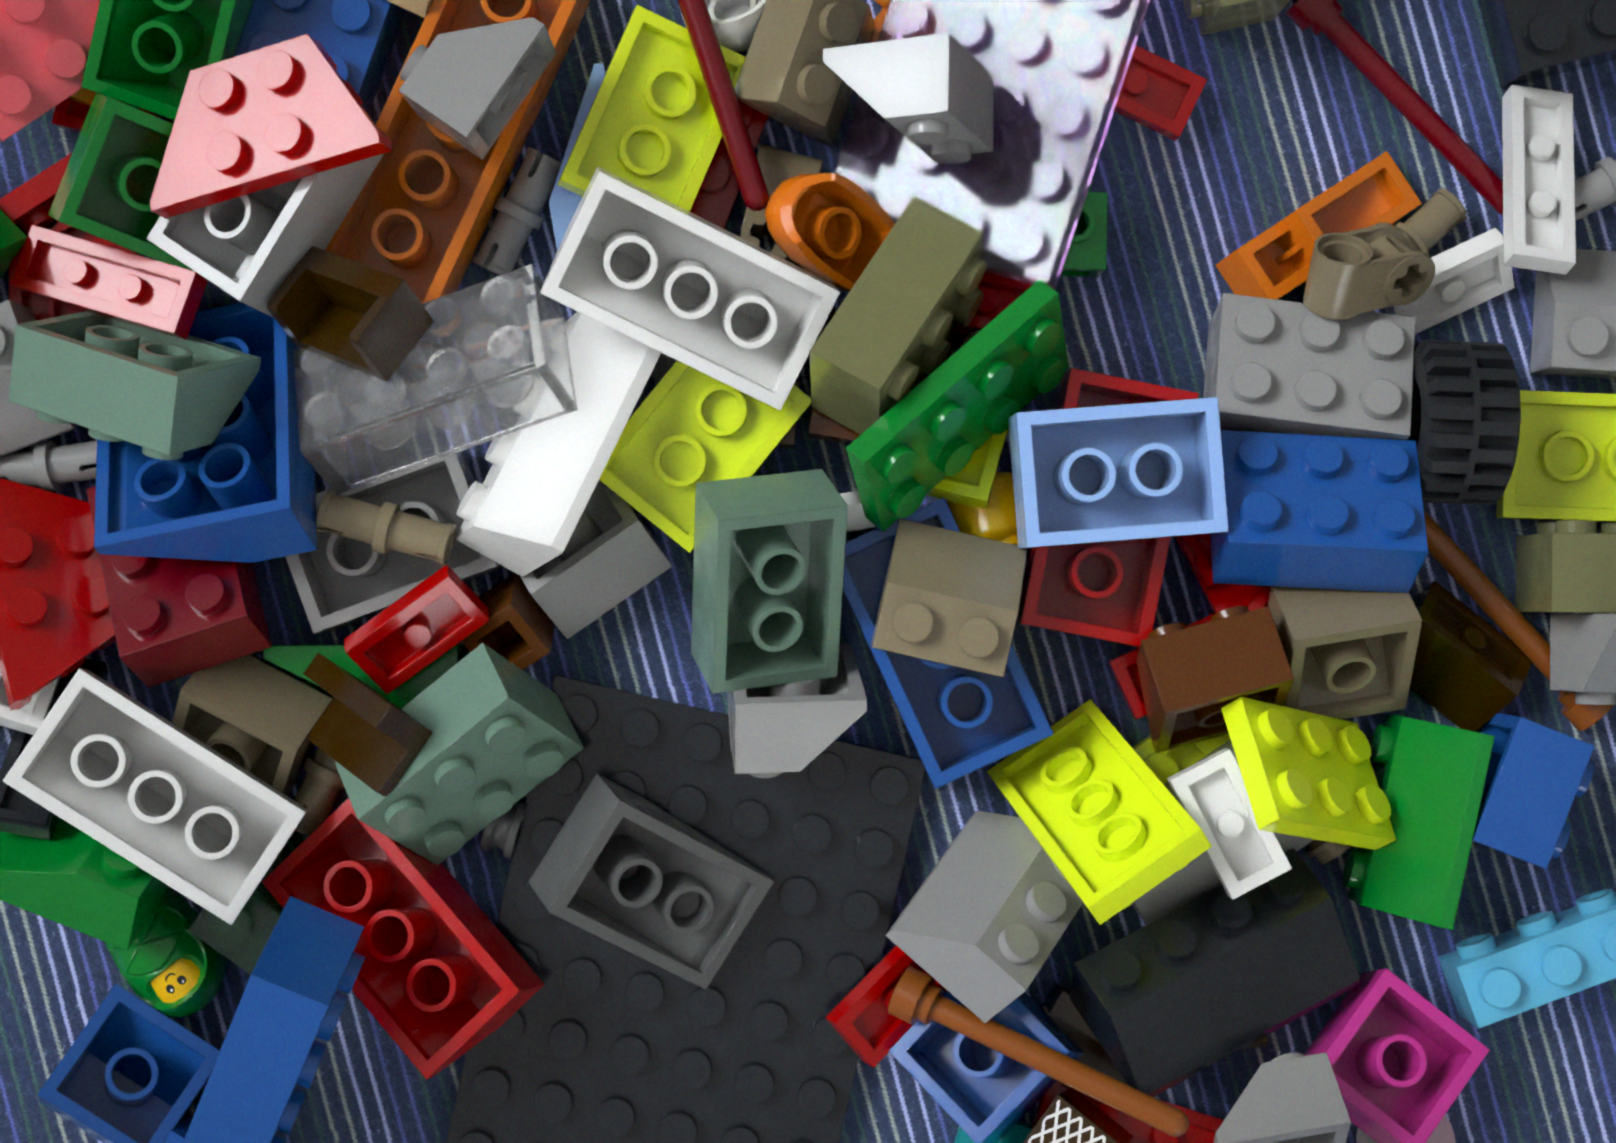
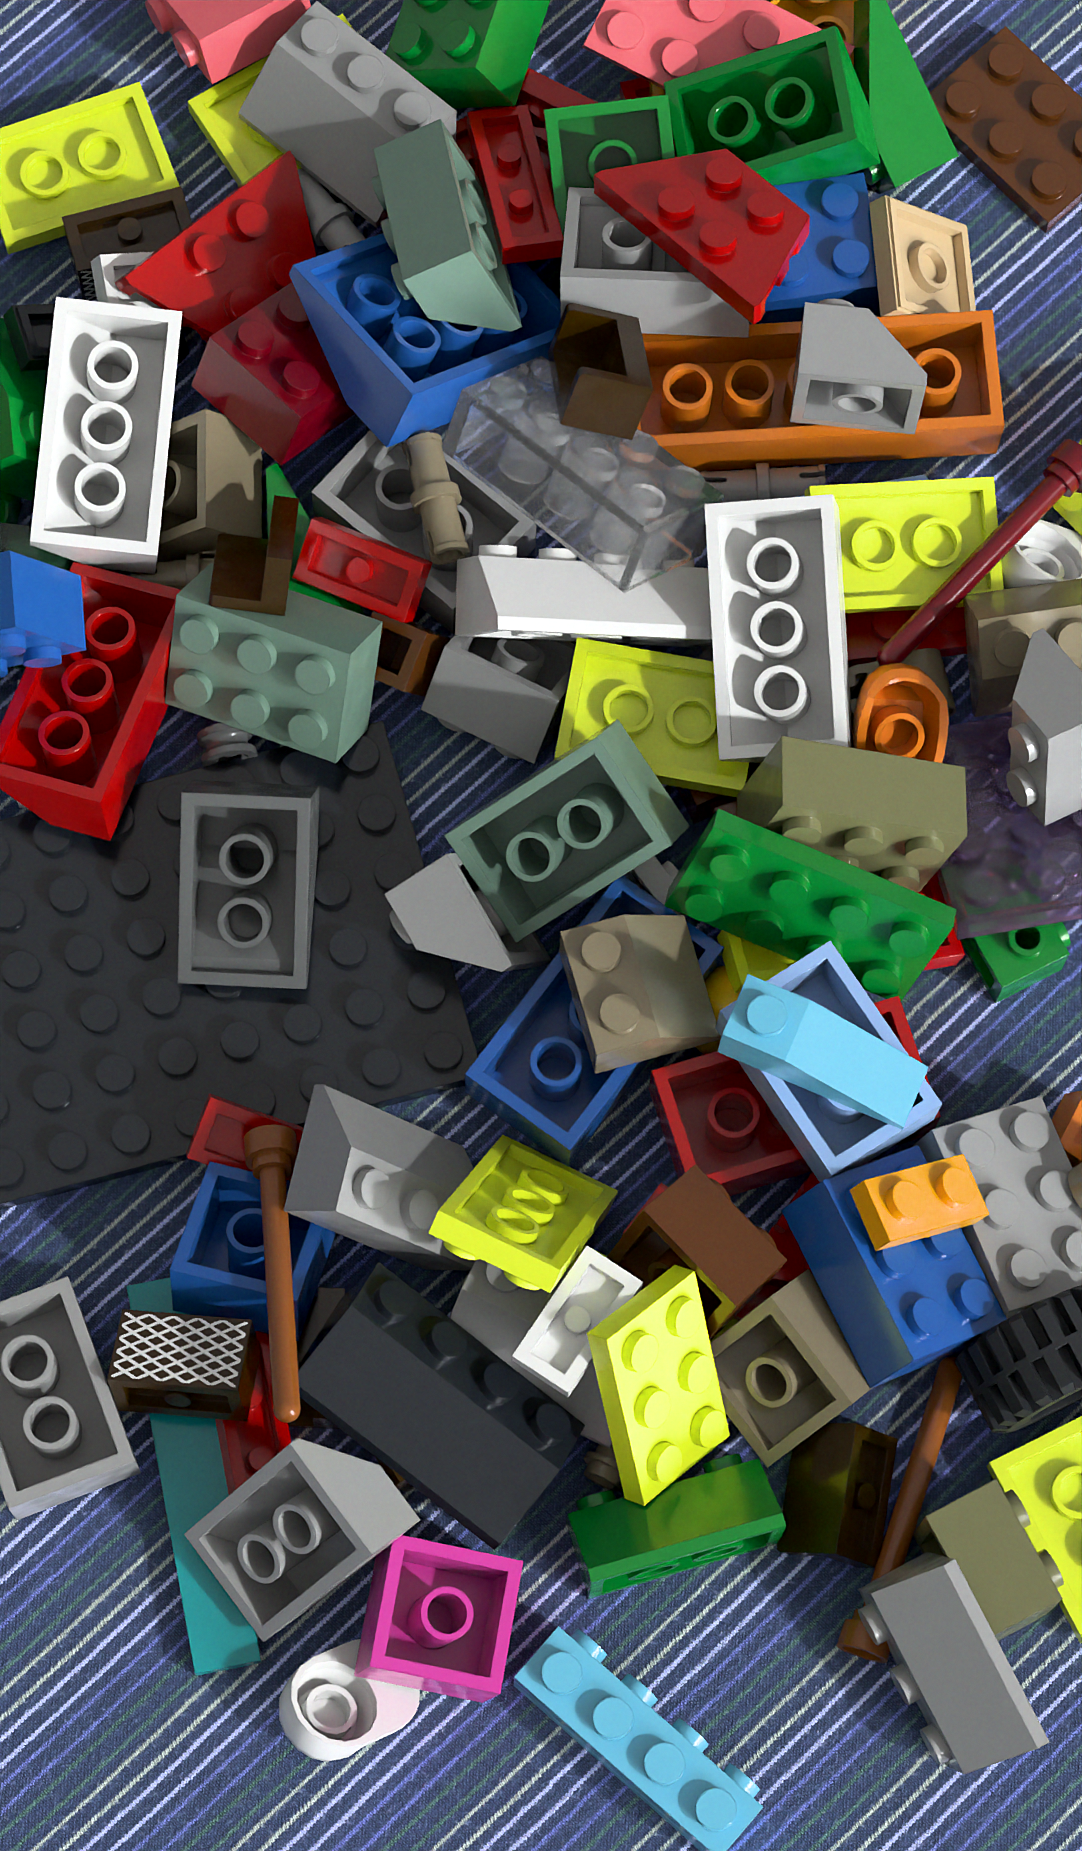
camera: 55 degrees right, 15 degrees down
blue brick [1472,713,1594,869] -> none
none -> medium azure slope [717,974,929,1130]
none -> light orange plate [849,1154,989,1251]

